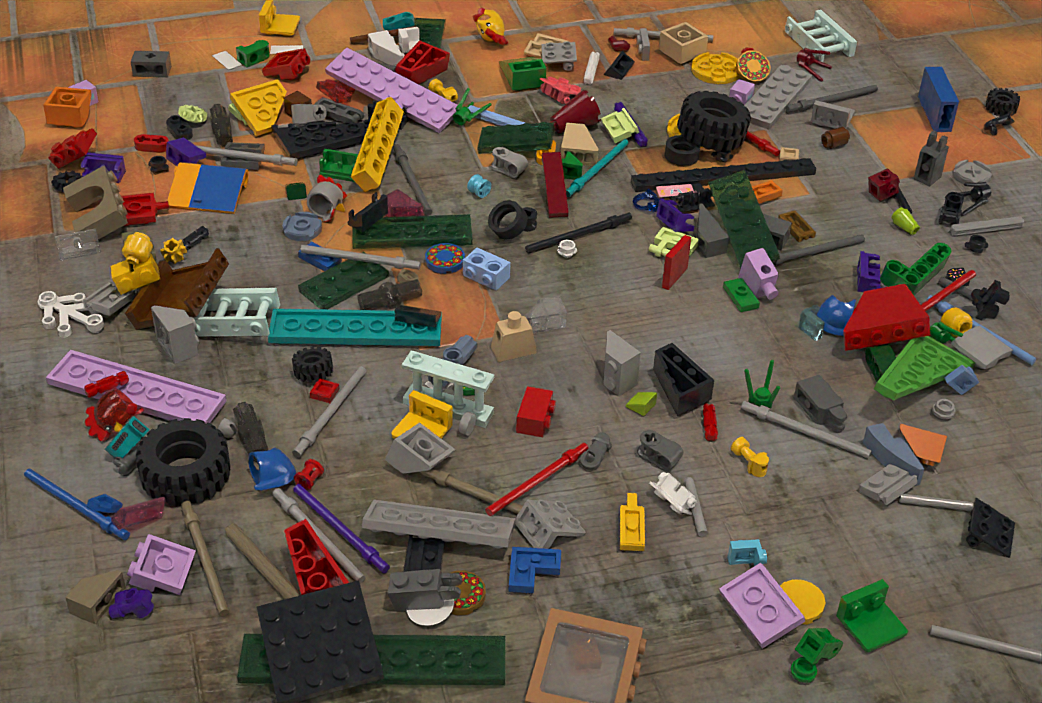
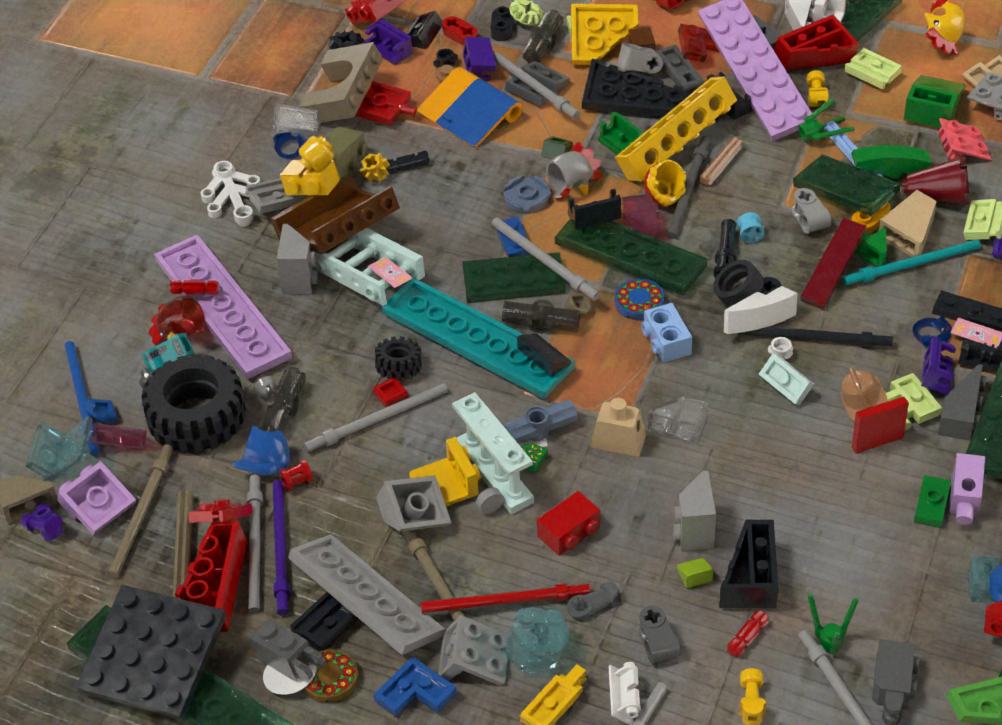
camera: 40 degrees right, 5 degrees up
none -> clear light blue bracket [25,416,93,481]
none -> red plate [188,499,253,523]
none -> clear blue piece [273,132,308,159]
none -> bright pink sticker [367,257,413,288]
none -> black slope [407,11,442,49]
none -> medium nougat plate [436,65,455,84]
none -> clear light blue brick [505,606,569,675]
none -> yellow hair [644,159,686,207]
none -> medium nougat axle [700,137,743,186]
none -> black pin [713,219,737,279]
none -> white slope [724,286,798,334]
none -> light aqua plate [759,353,814,405]
none -> medium nougat piece [841,368,888,422]
none -> yellowish green plate [845,48,902,89]
none -> green slope [851,145,932,180]

